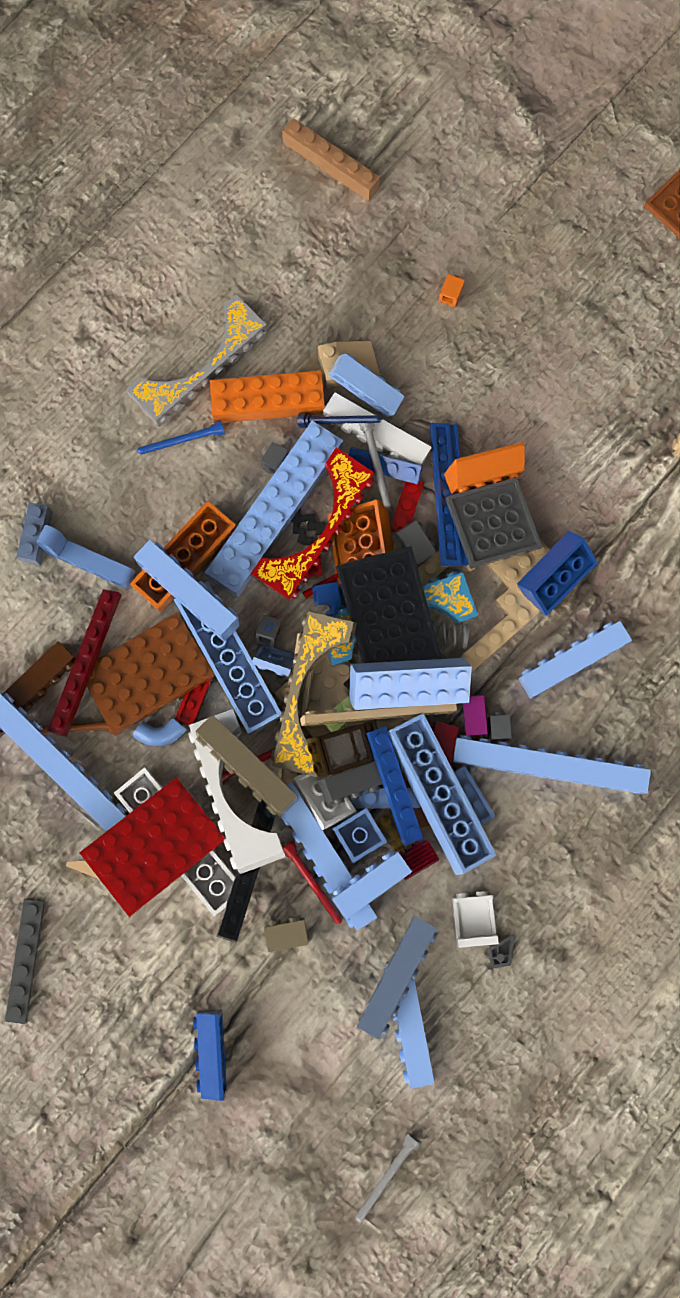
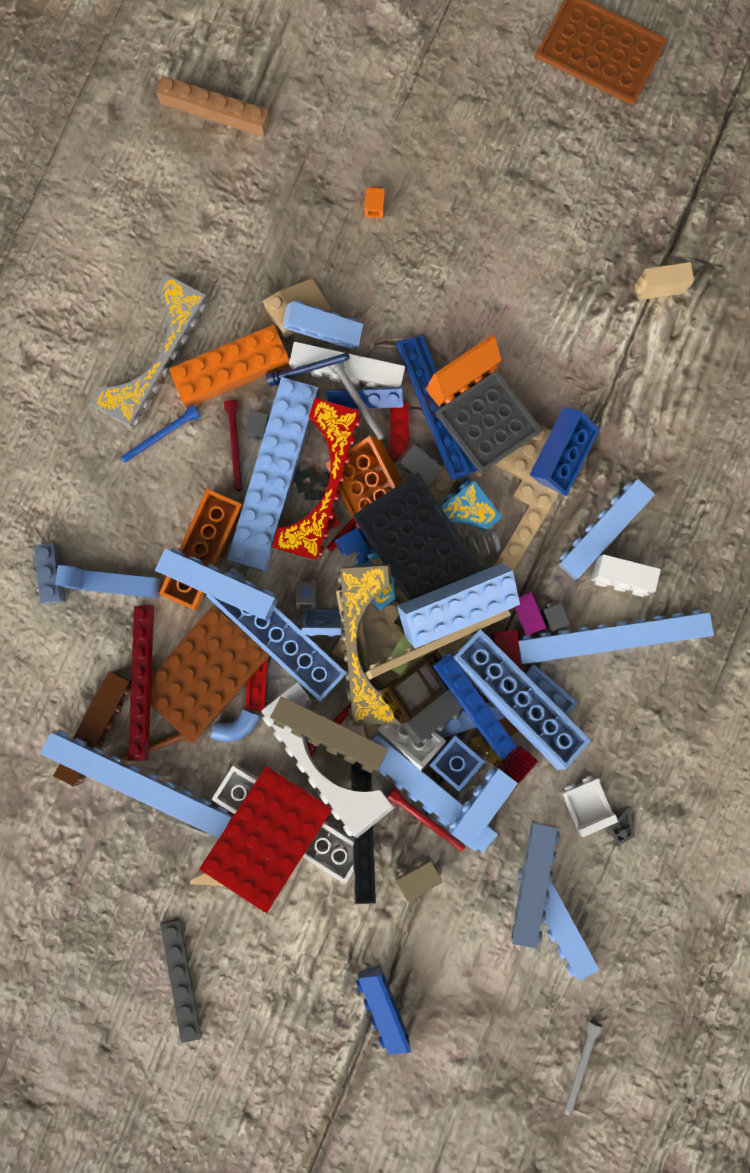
camera: 15 degrees left, 5 degrees up
none -> dark red piece [223,400,242,491]
none -> white brick [591,554,661,597]

